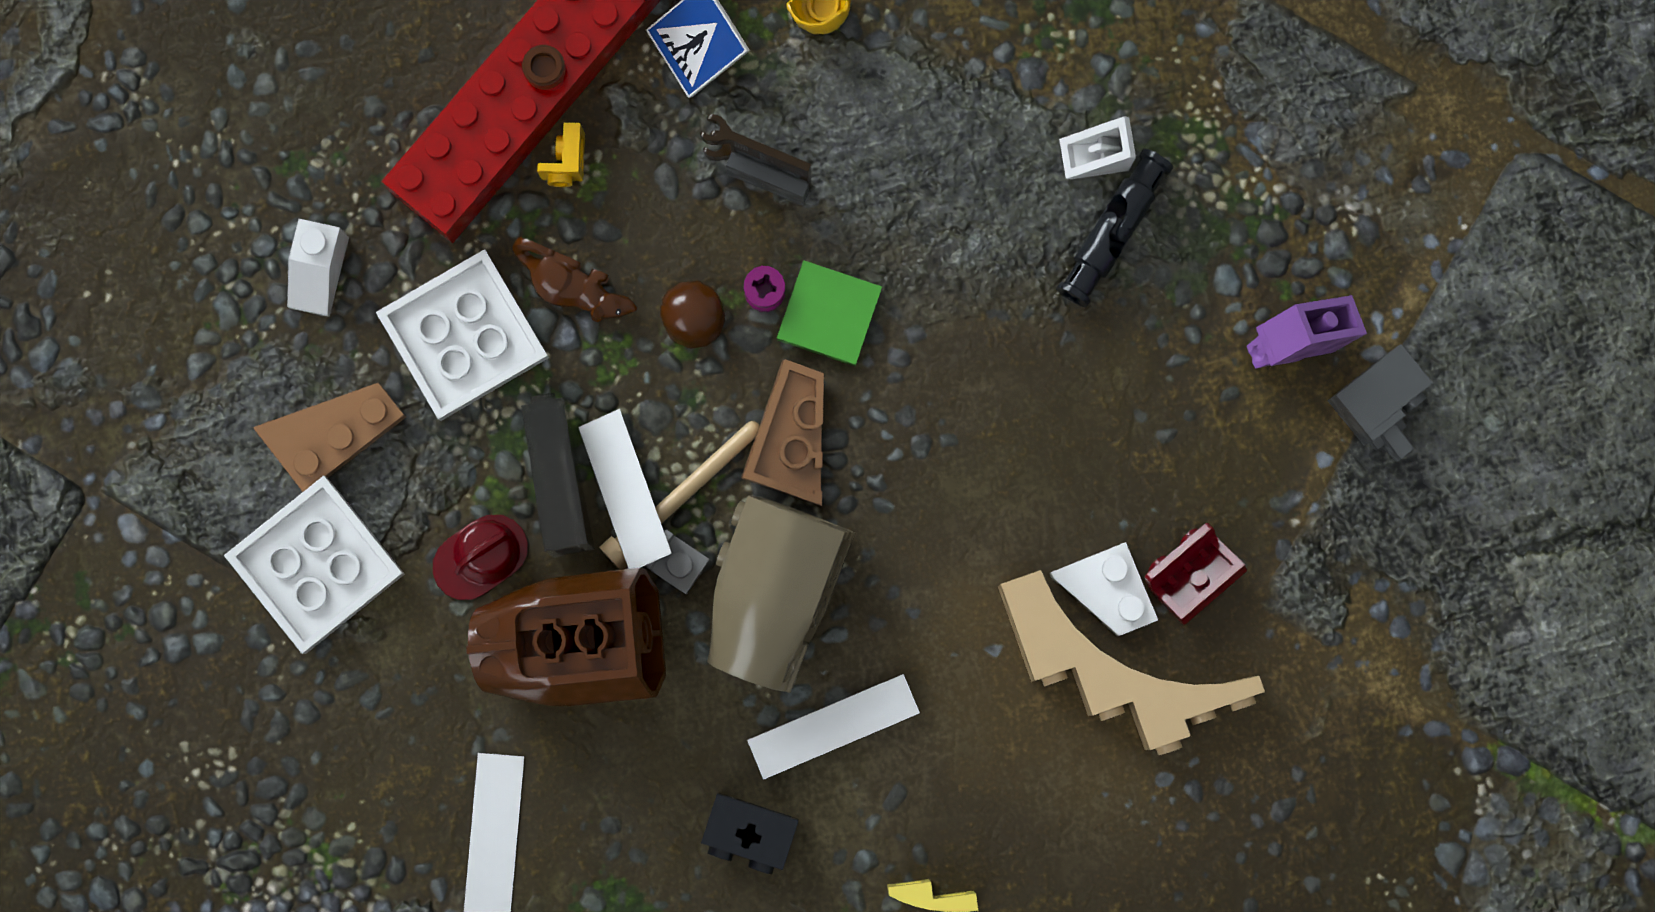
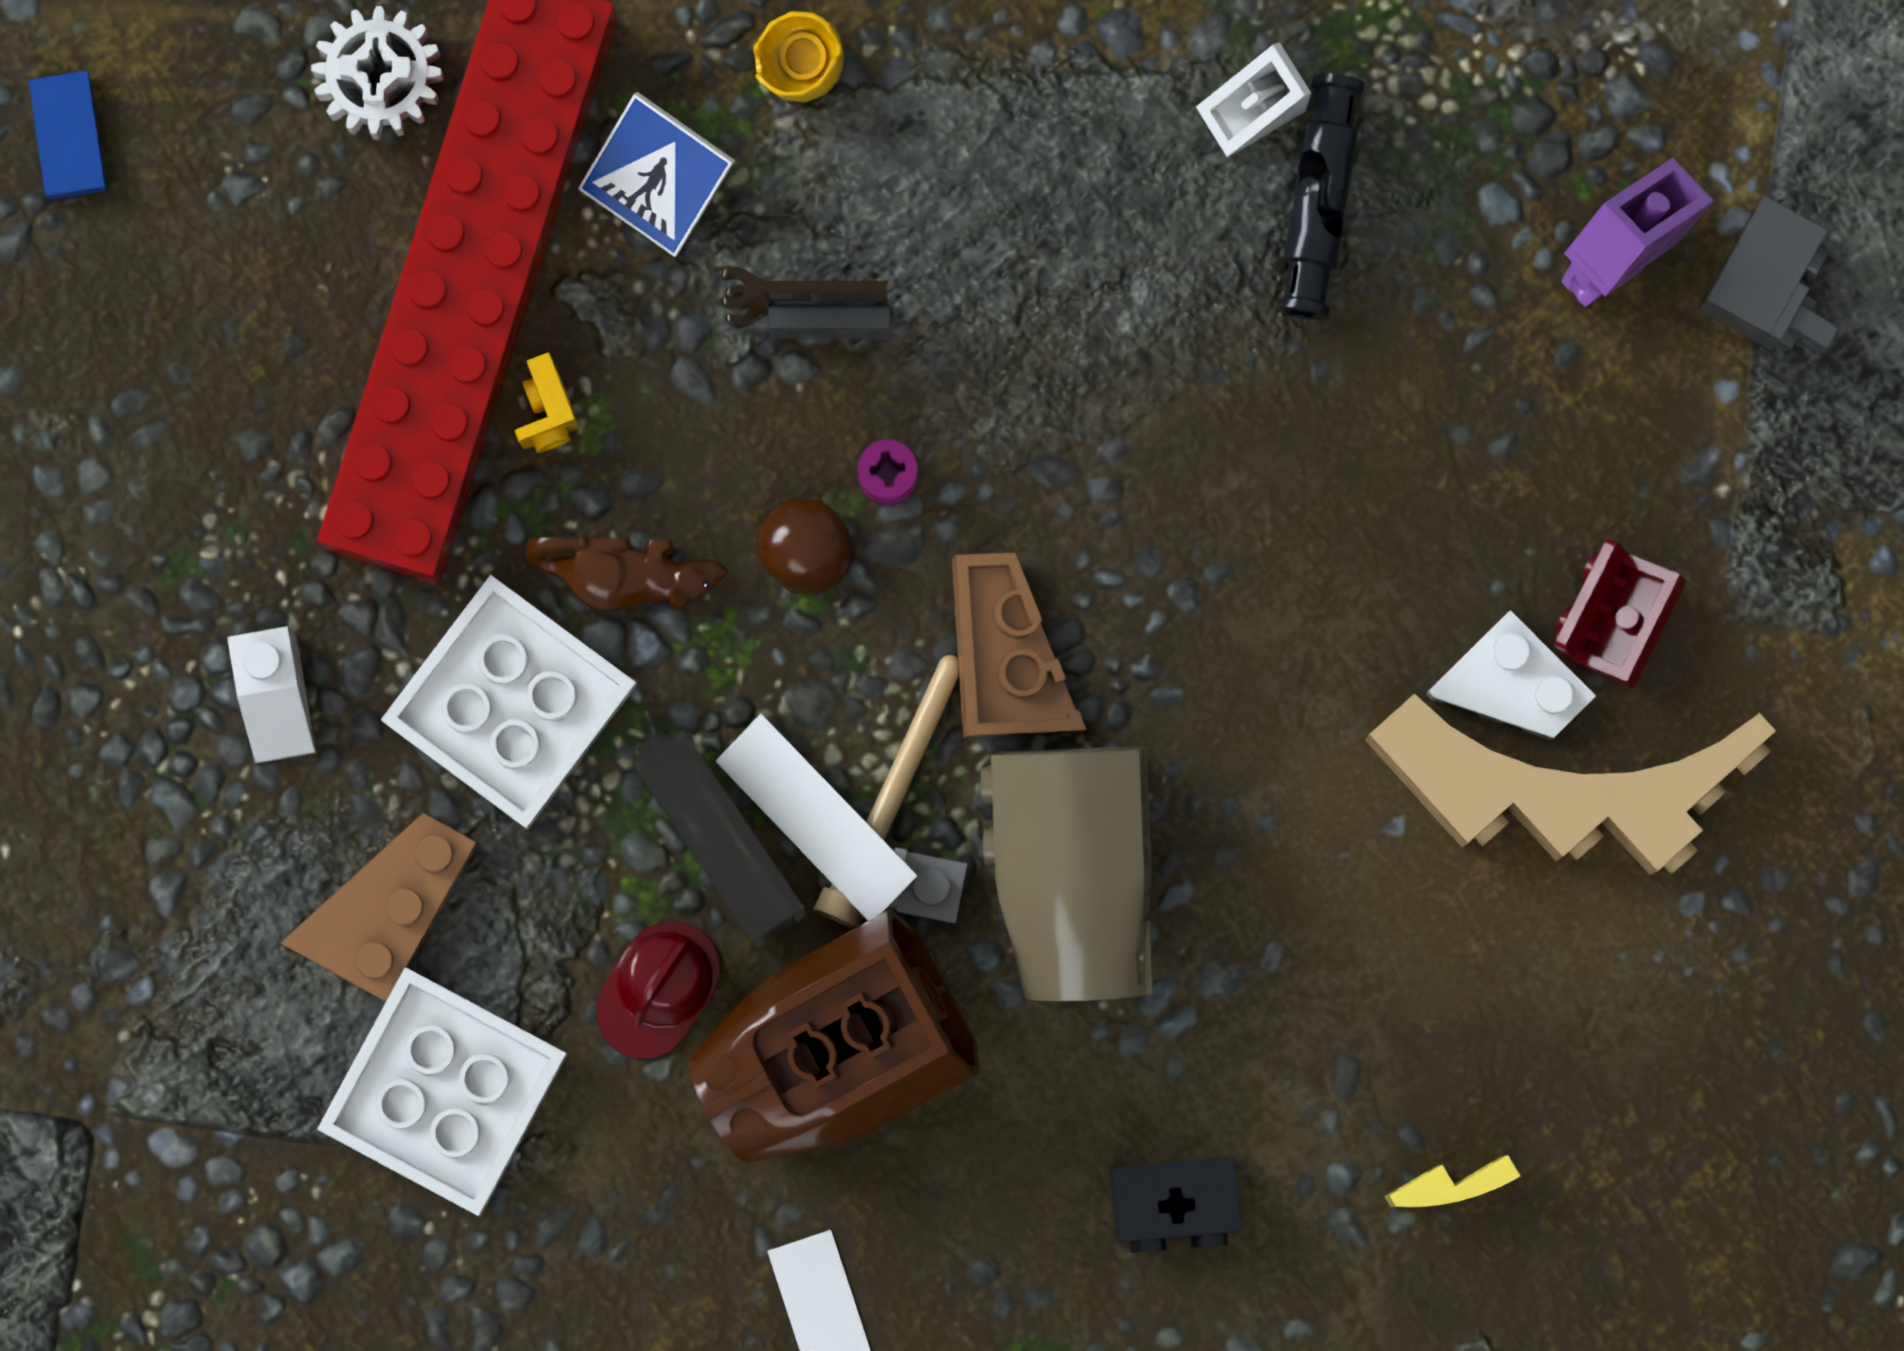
camera: 20 degrees left, 0 degrees up
reddish brown tile [522,45,566,90] -> none
white tile [747,674,920,780] -> none
bright green tile [777,260,882,367] -> none

